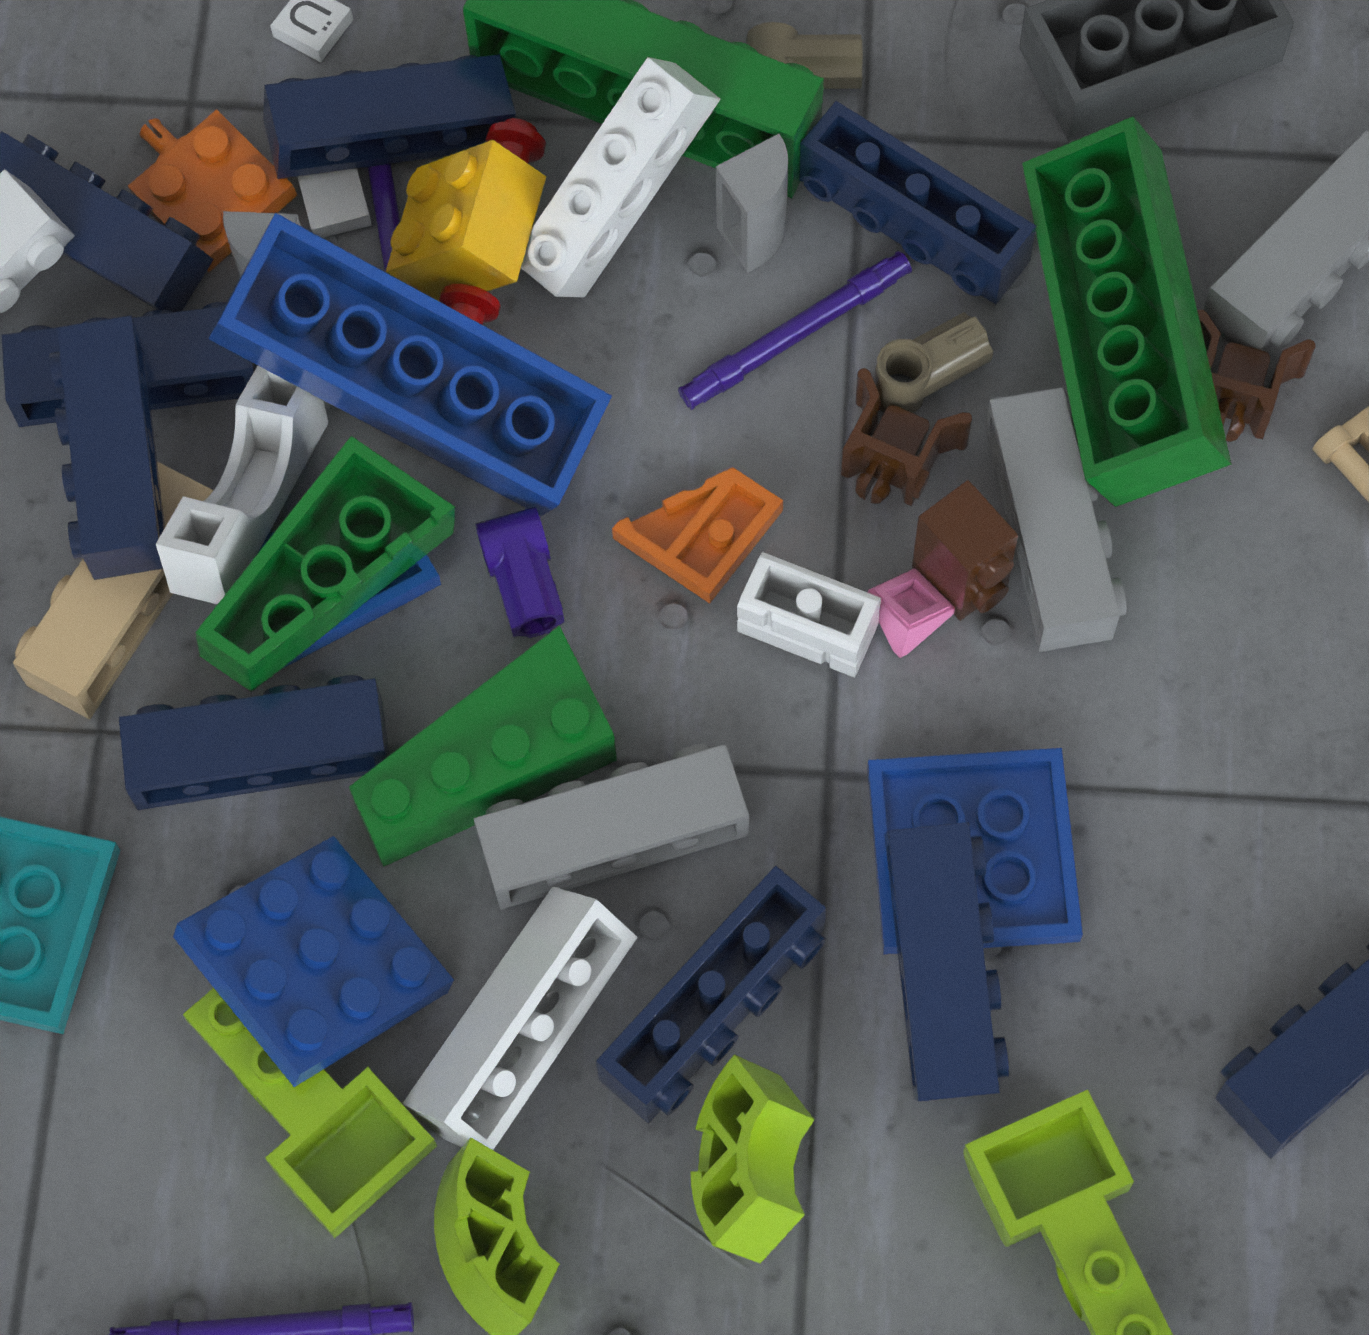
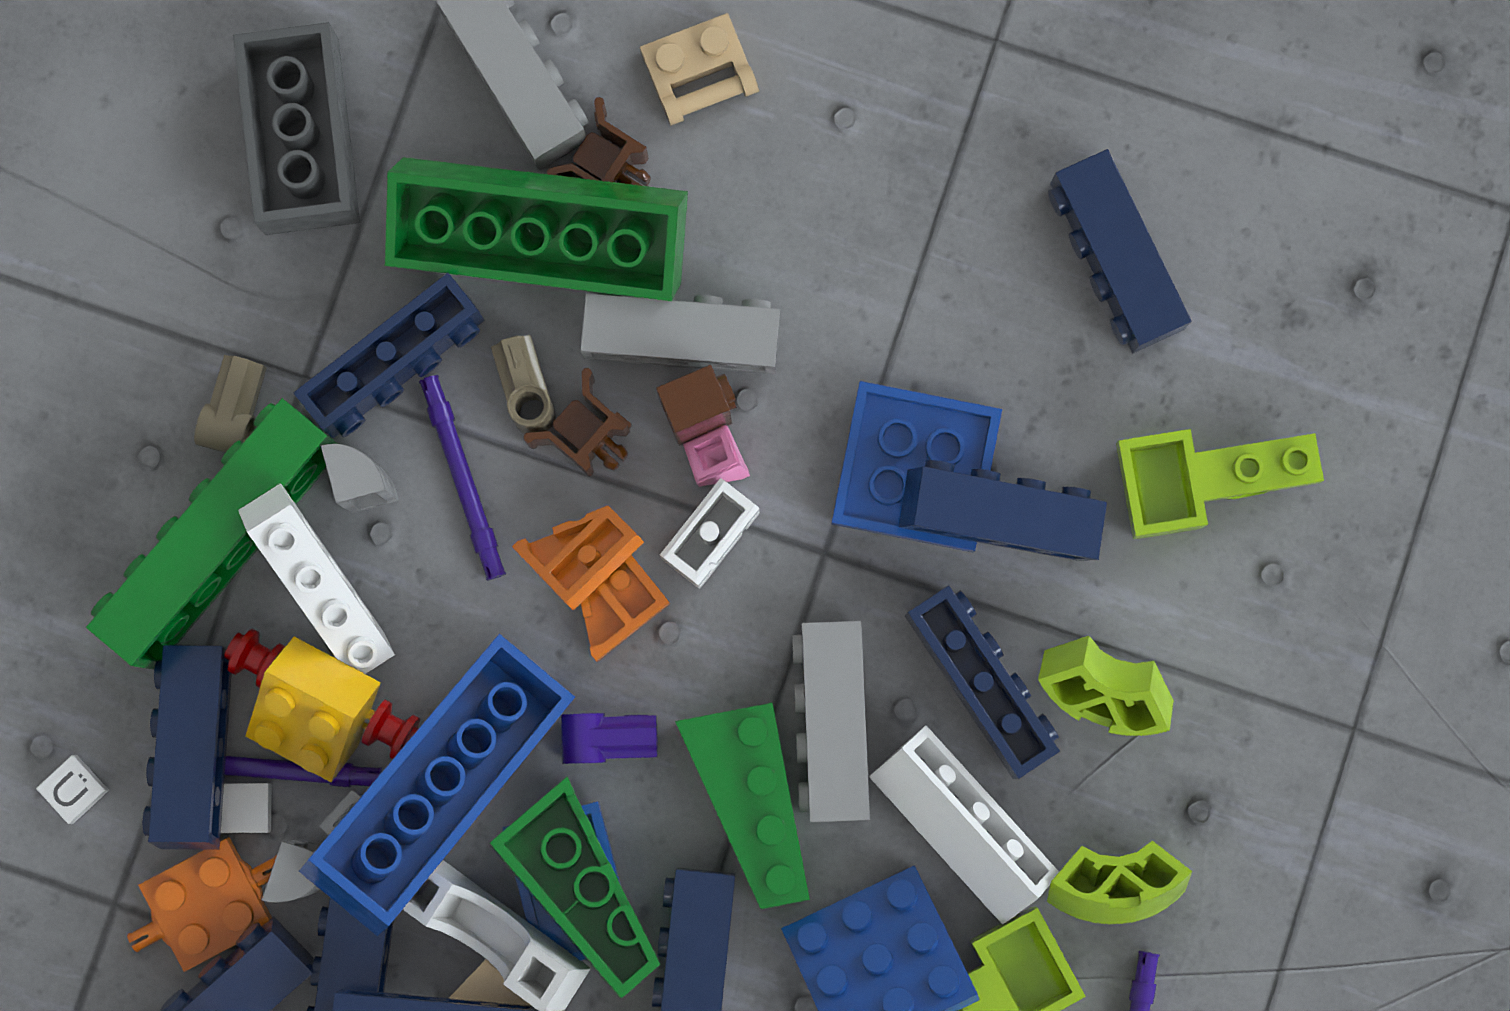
camera: 75 degrees left, 15 degrees up
none -> orange wing [512,505,644,610]

